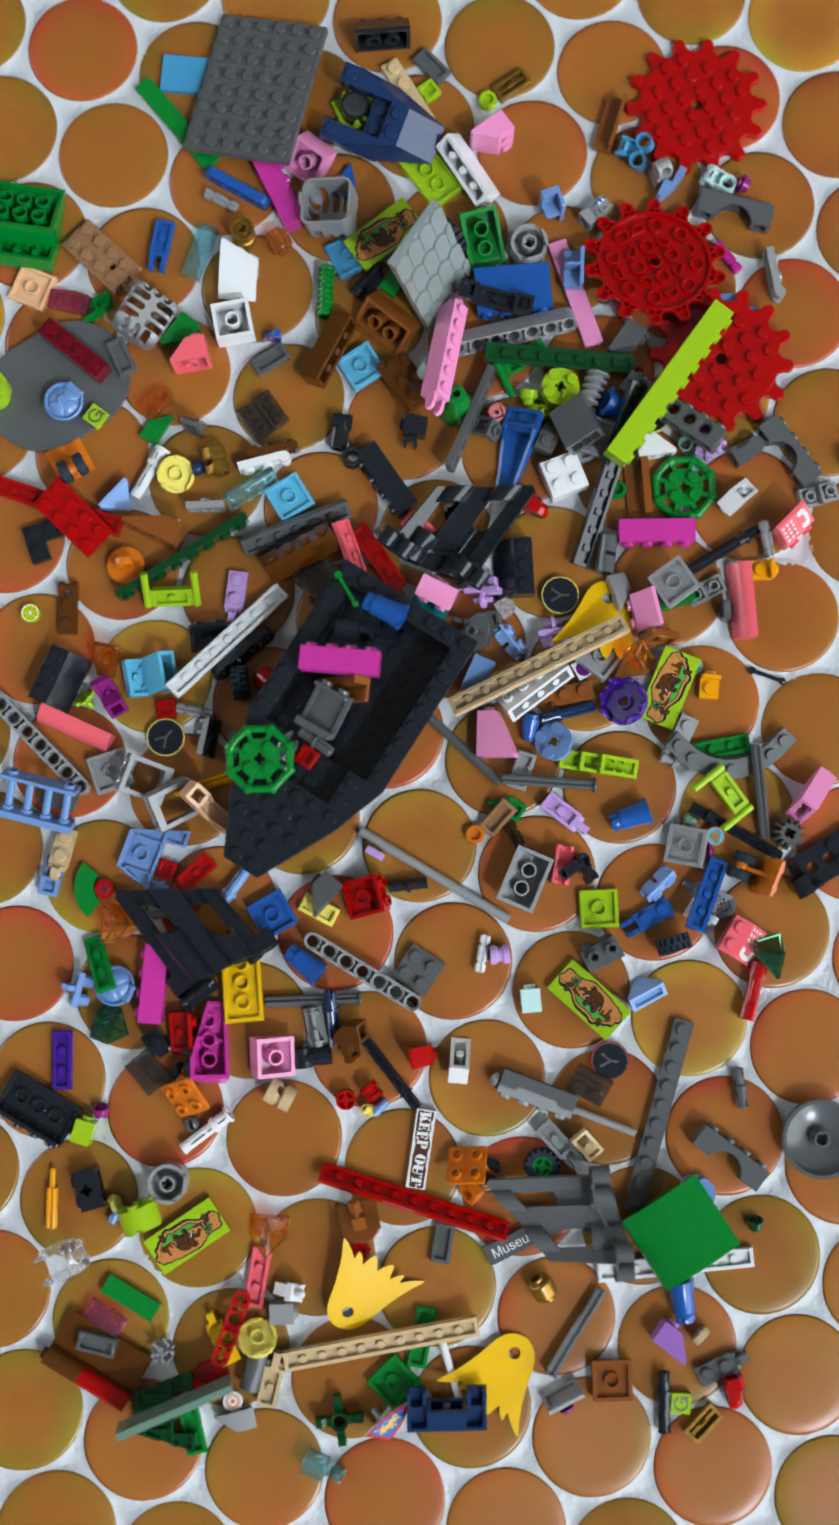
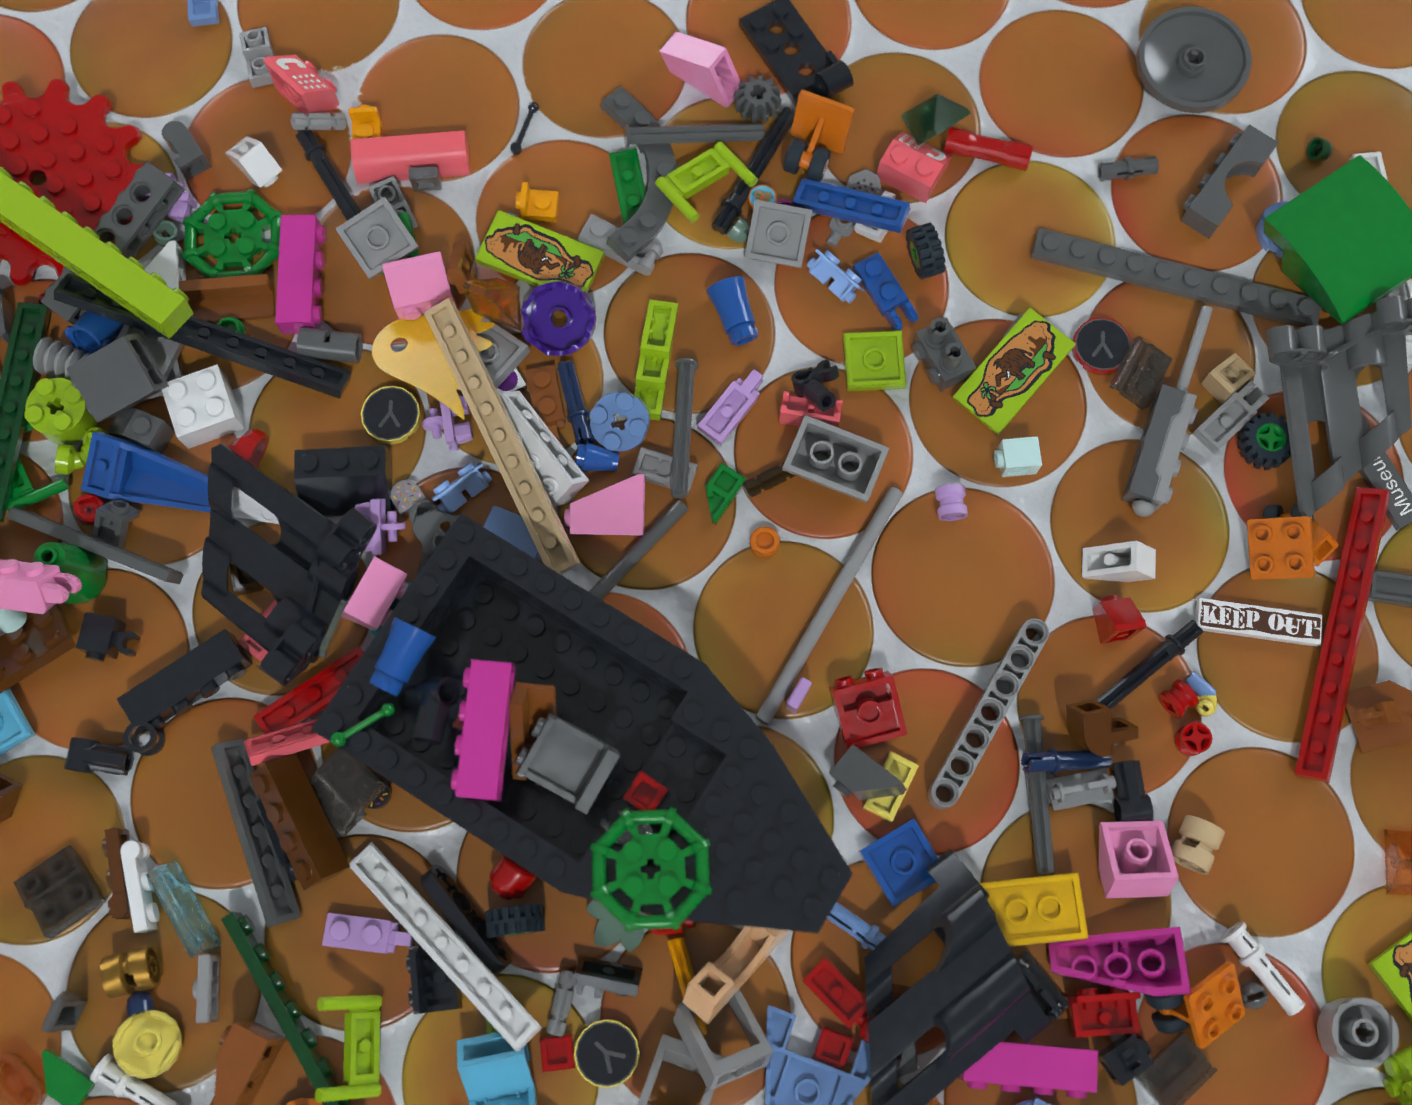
camera: 90 degrees left, 10 degrees down
medium azure plate [263,471,315,522] -> none
blue plant [283,944,328,986] -> none
dark grey axle [298,727,334,757] -> none
black pin [388,877,428,893] -> none
dark grey plate [392,943,446,997] -> none
white axle [474,934,491,973] -> none
medium nougat tile [479,797,518,838] -> none
light grey slope [605,572,631,612] -> none
light blue slope [627,976,668,1012] -> none
dark grey arch [755,413,822,490] -> none

